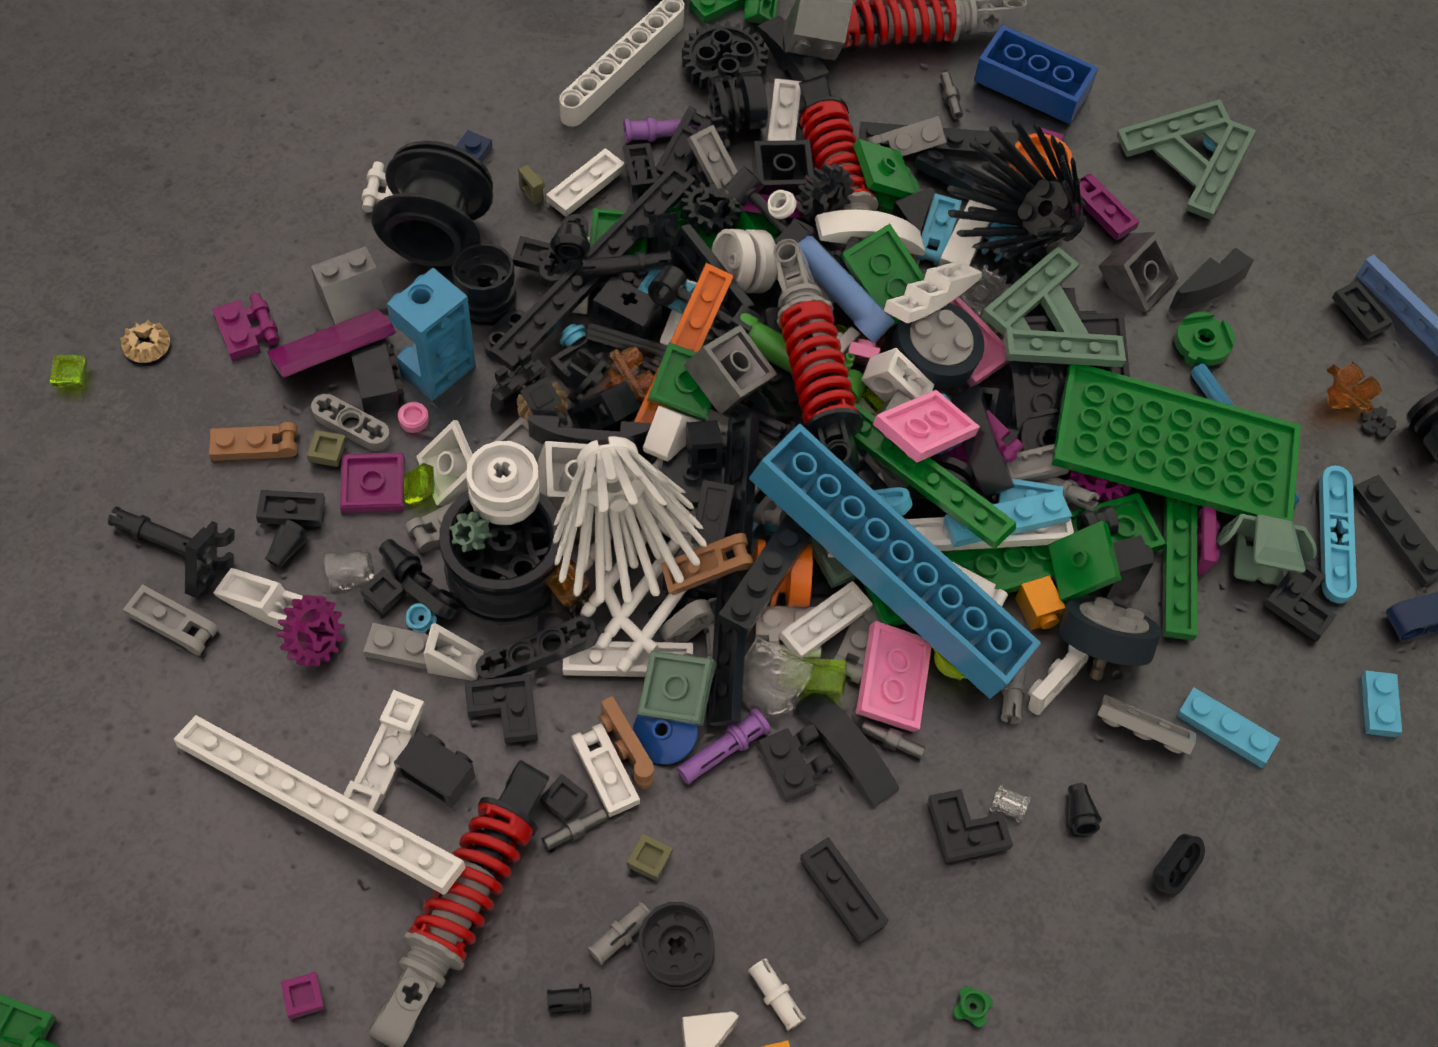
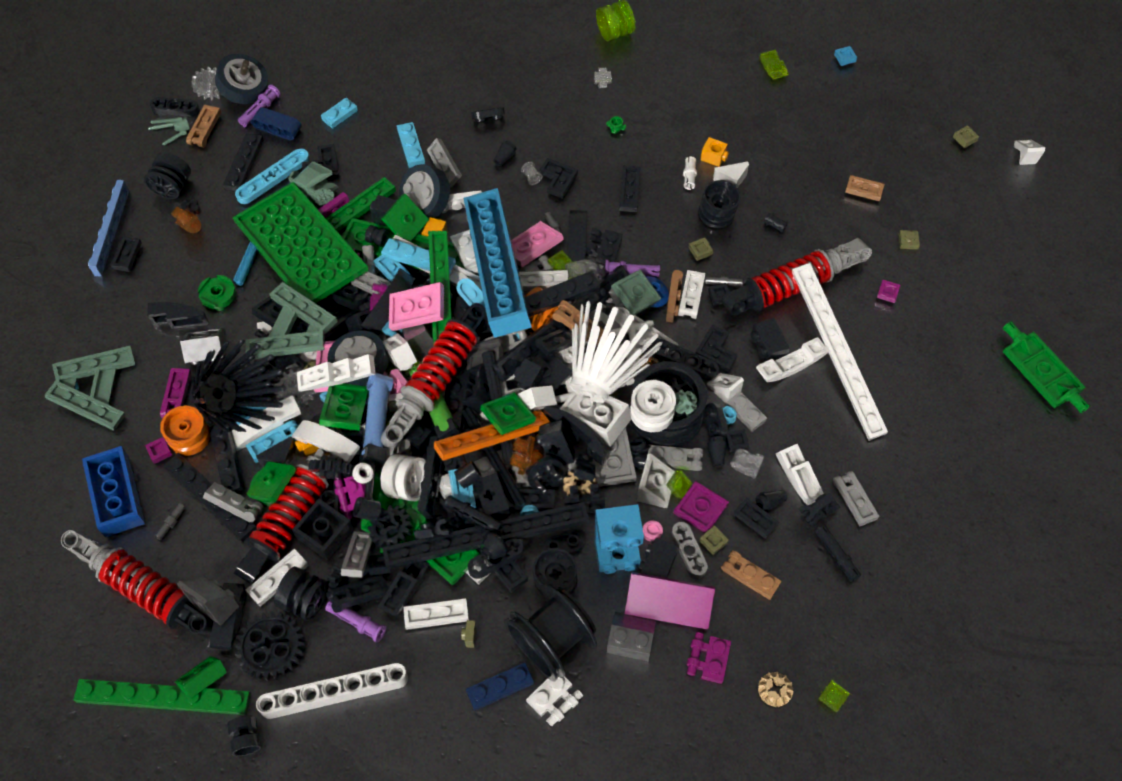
camera: 135 degrees left, 0 degrees up
magenta gear [277,595,345,666] -> none
light grey pin [587,902,651,965] -> none
flat silver slope [684,325,777,415] -> none

